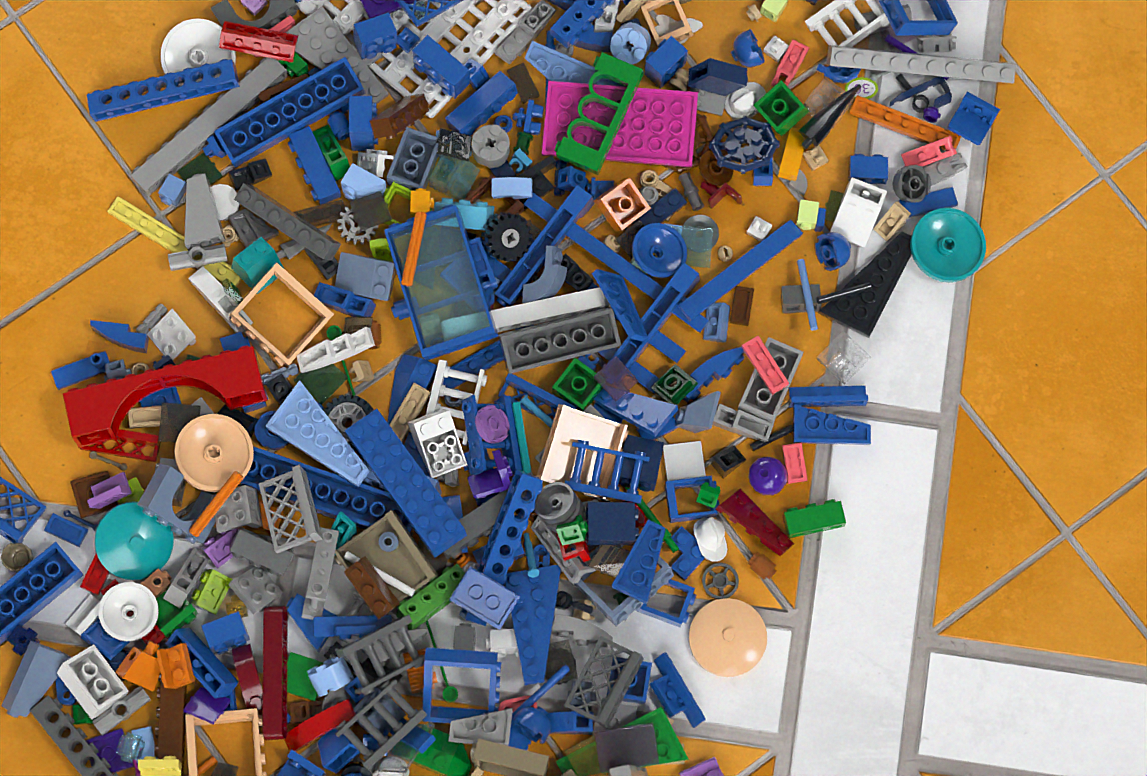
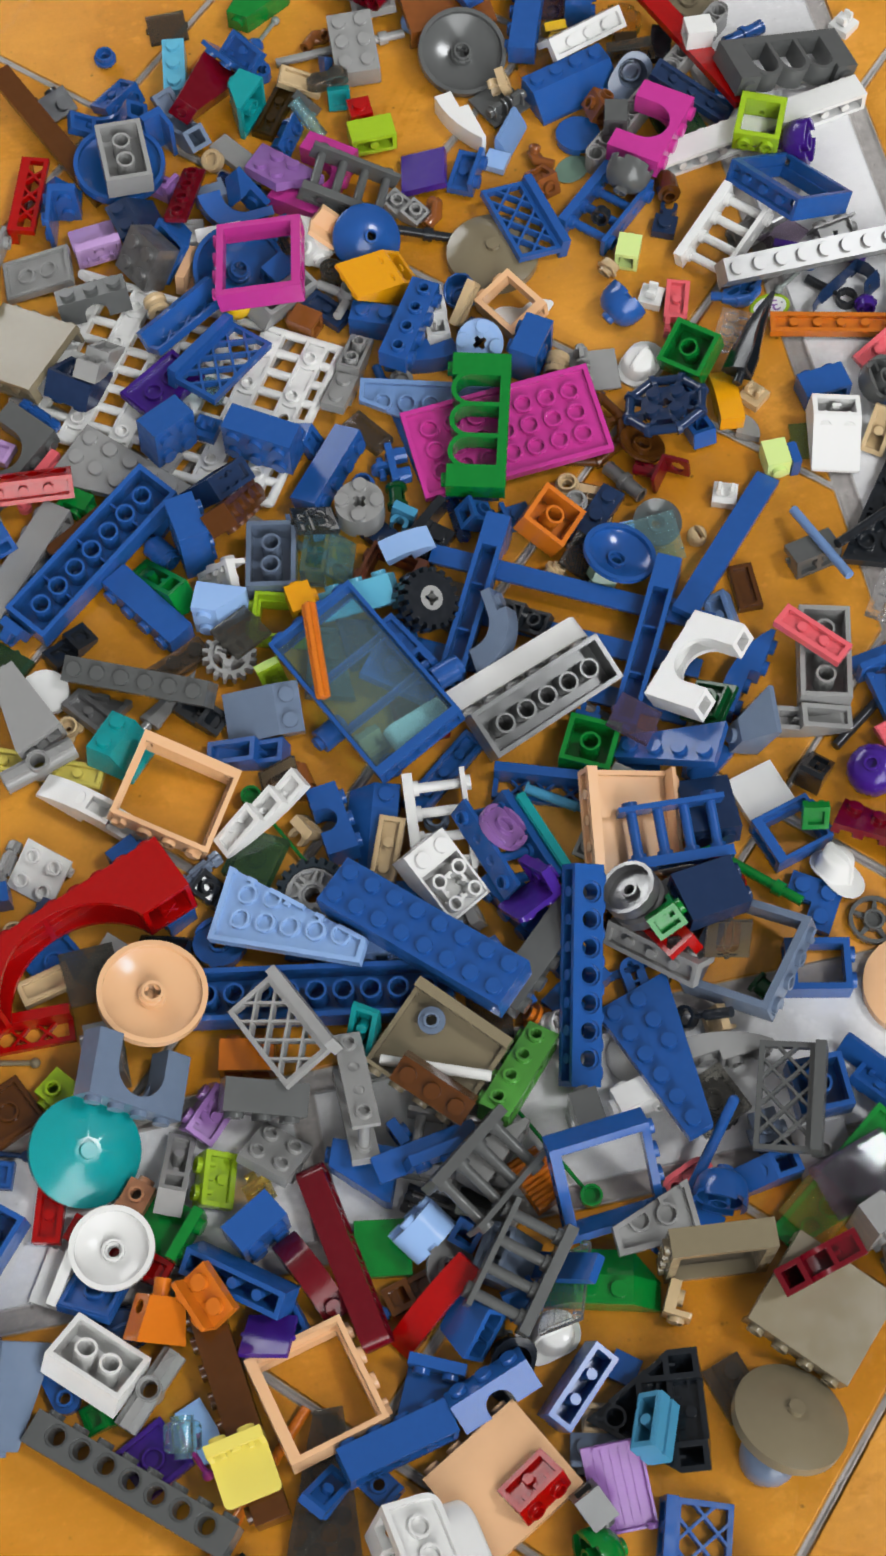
camera: 15 degrees left, 10 degrees down
medium lavender panel [87,472,132,509] -> none
orange axle [189,471,243,537] -> none
light grey bracket [212,485,262,533] -> none
clear green tile [222,278,243,304] -> none
tile [449,566,520,630] -> none
dark azure piece [523,533,540,578] -> none
blue wing [592,269,648,342] -> none
blue wing [612,520,666,604] -> none
dark blue brick [688,58,748,96] -> none
blue cylinder [815,232,851,271] -> none
none -> dark blue window [179,456,255,509]
none -> blue arch [306,780,364,866]
none -> blue plate [385,1117,412,1147]
none -> blue brick [427,655,466,690]
none -> white arch [644,610,754,723]

